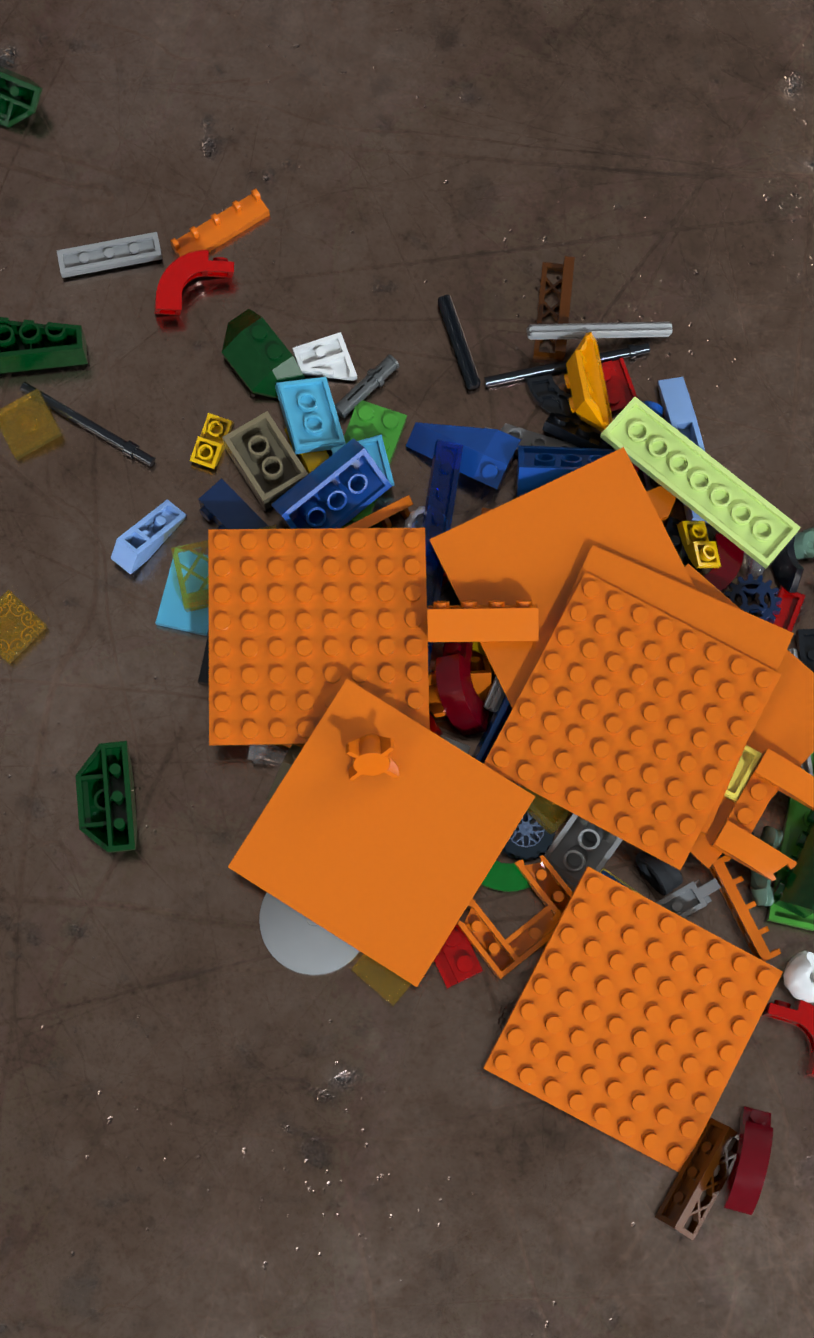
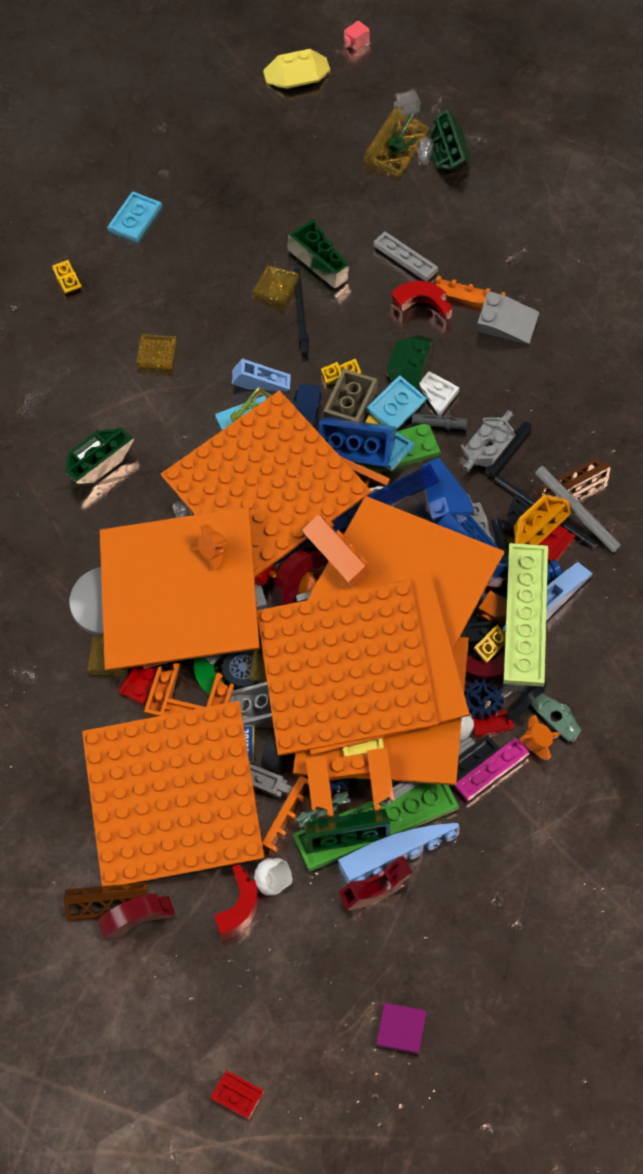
camera: 60 degrees right, 15 degrees down
none -> light grey plate [461,410,515,472]
none -> light grey slope [478,291,539,345]

